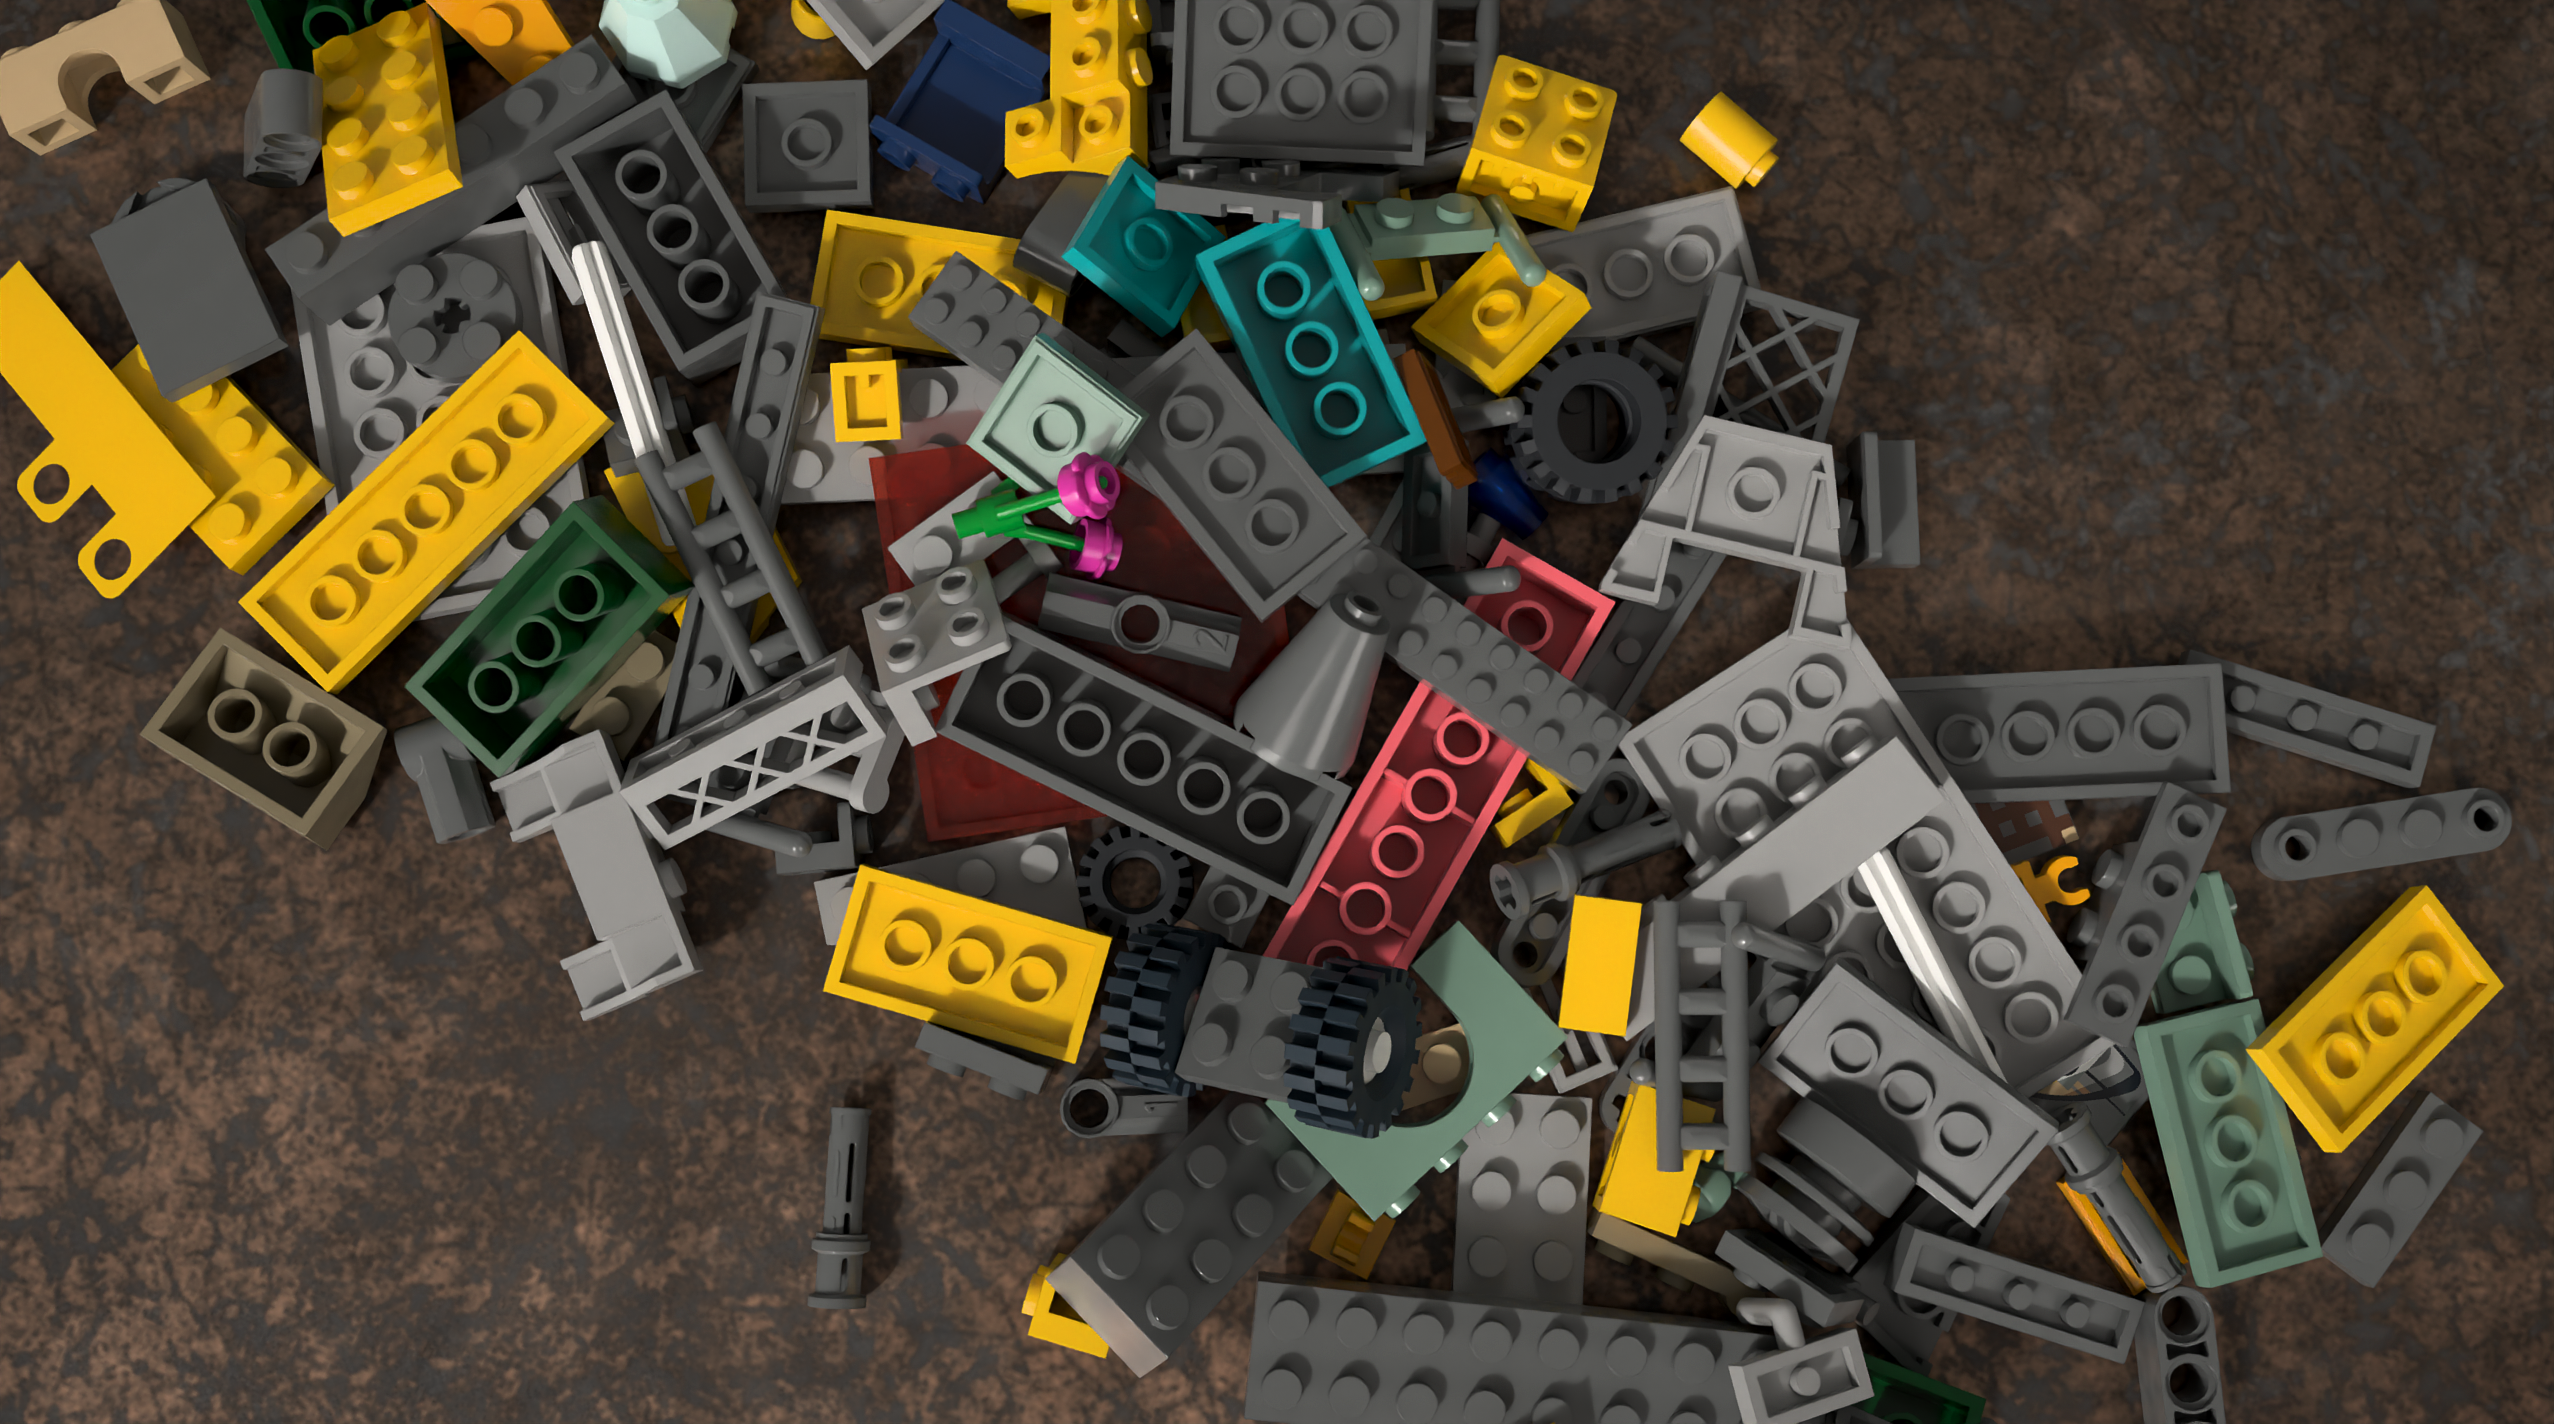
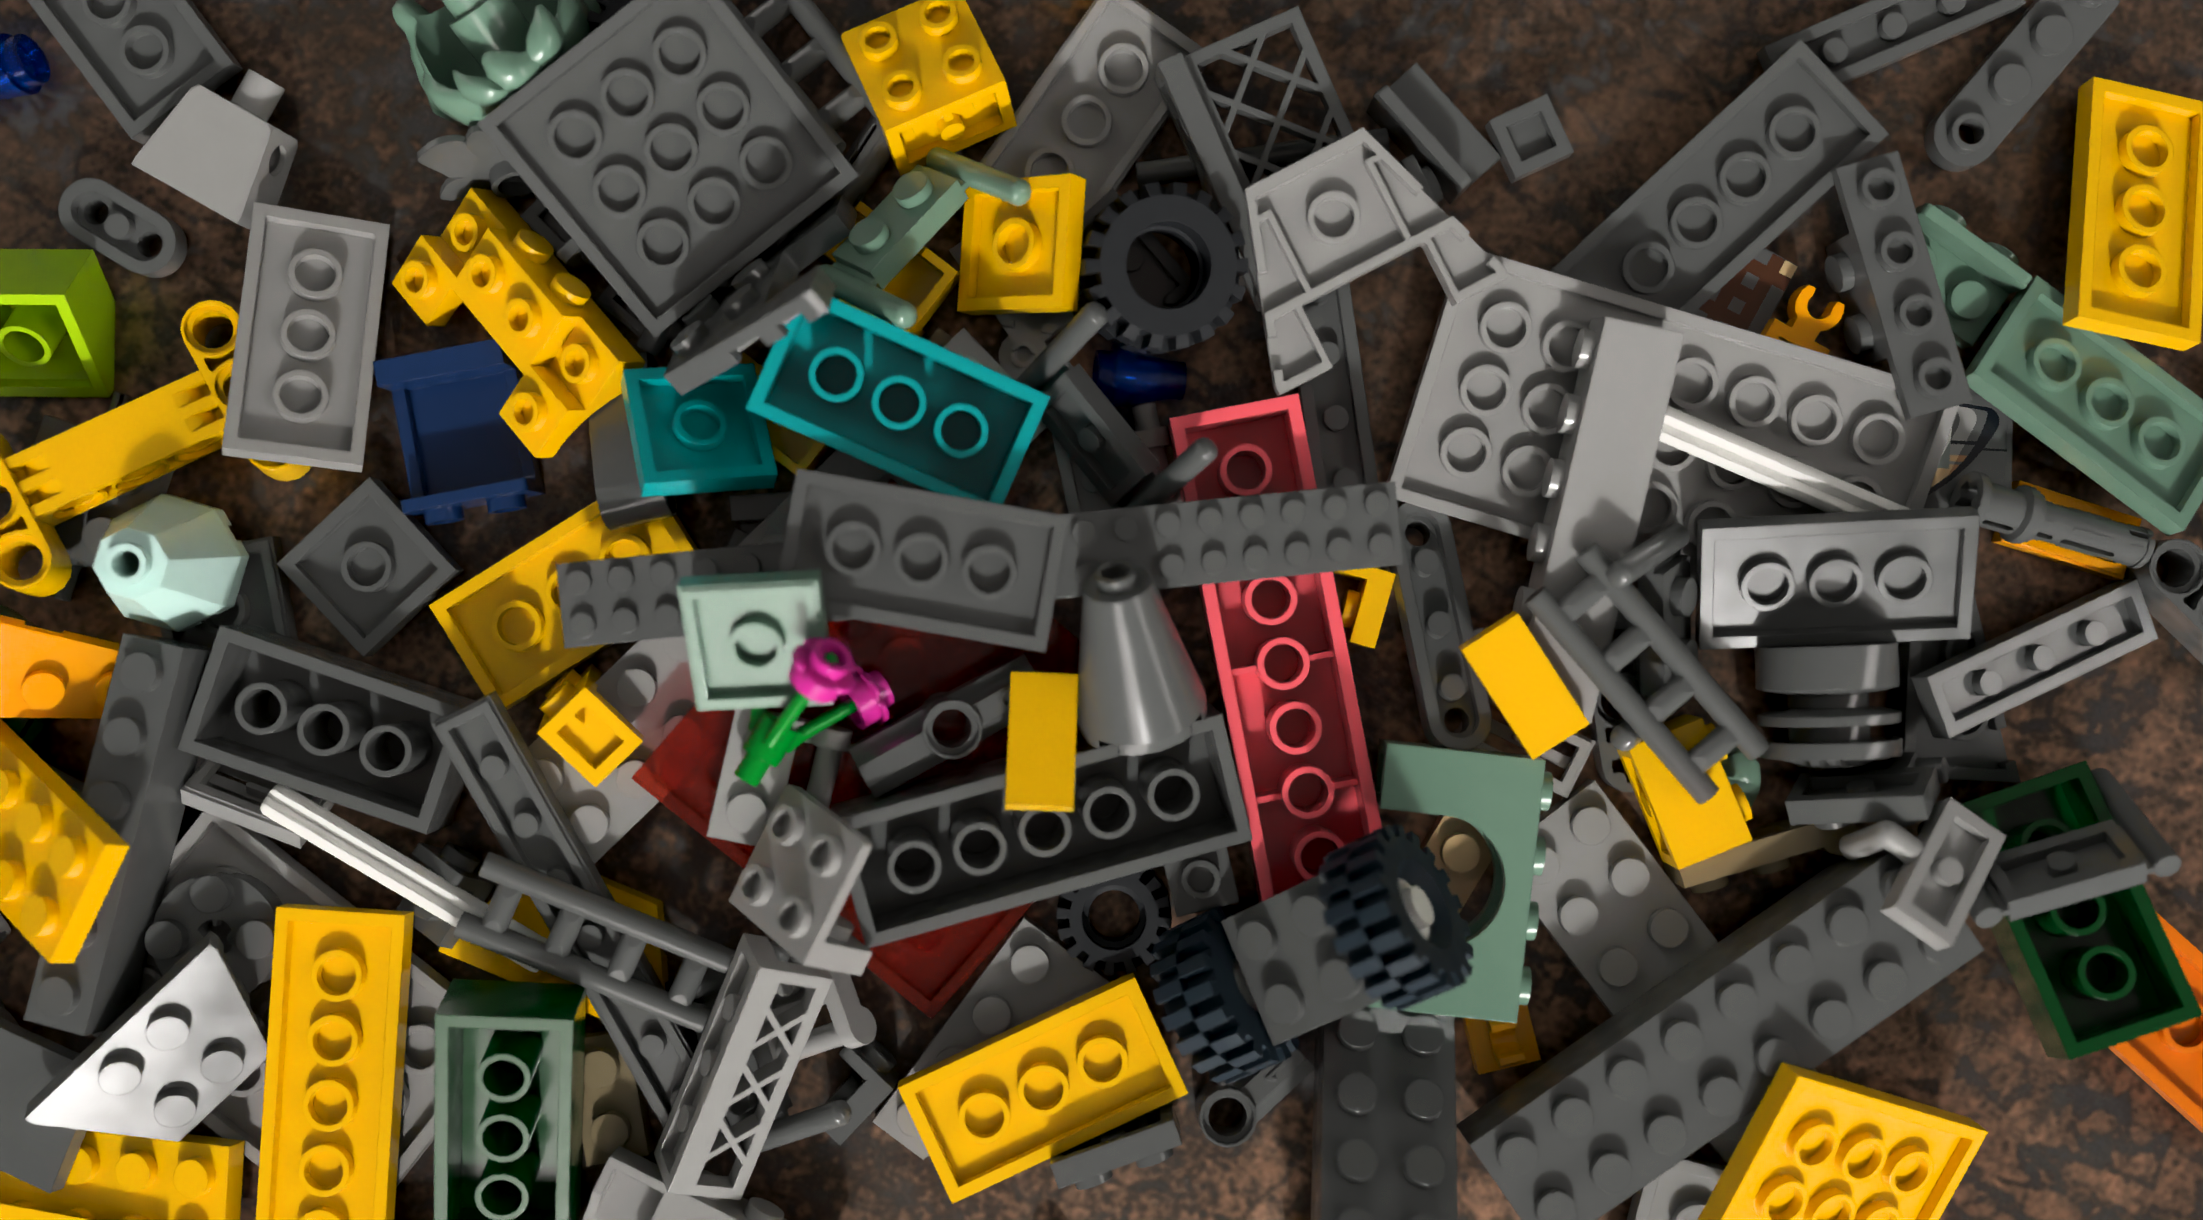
camera: 35 degrees left, 5 degrees up
reddish brown tile [1393,349,1479,490] -> none
dark grey pin [1489,809,1682,920] -> none
none -> wing [24,931,268,1142]
none -> yellow tile [1005,672,1078,812]
none -> dark grey plate [1484,94,1574,184]

